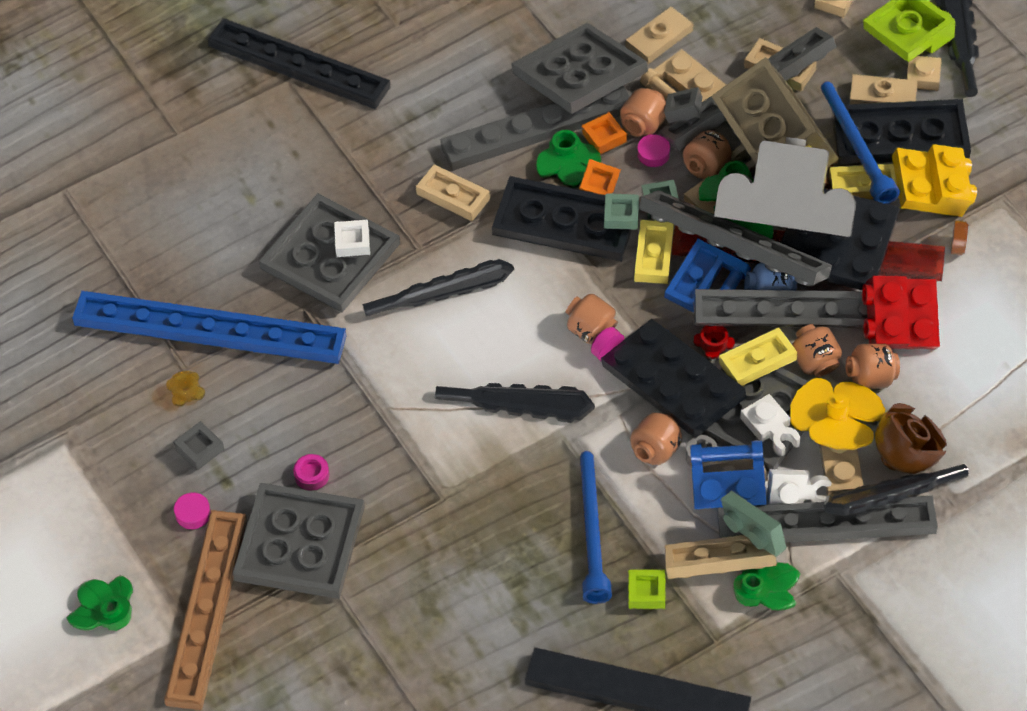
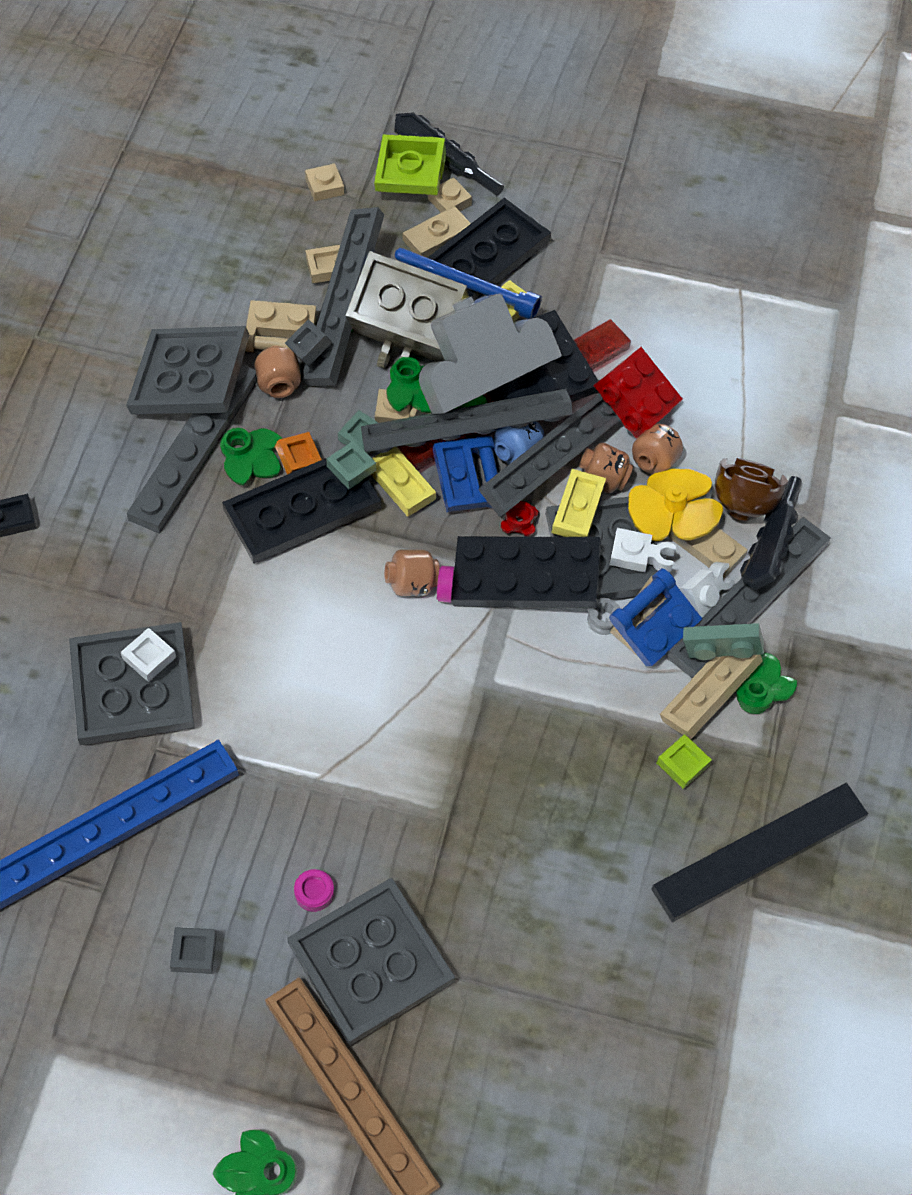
camera: 50 degrees left, 5 degrees up
clear yellow plate [166,371,205,407] -> none
dark pink tile [174,492,211,529] -> none
black sword [362,259,515,317] -> none
tan plate [416,164,490,221] -> none
black sword [435,383,595,423] -> none
blue piece [580,451,612,604] -> none
orange plate [582,112,627,155] -> none
tan plate [626,7,693,64] -> none
nougat head [630,413,682,465] -> none
dark pink tile [637,134,670,167] -> none
nougat head [683,130,732,179] -> none
yellow plate [892,144,977,217] -> none
dark orange tile [951,220,968,255] -> none

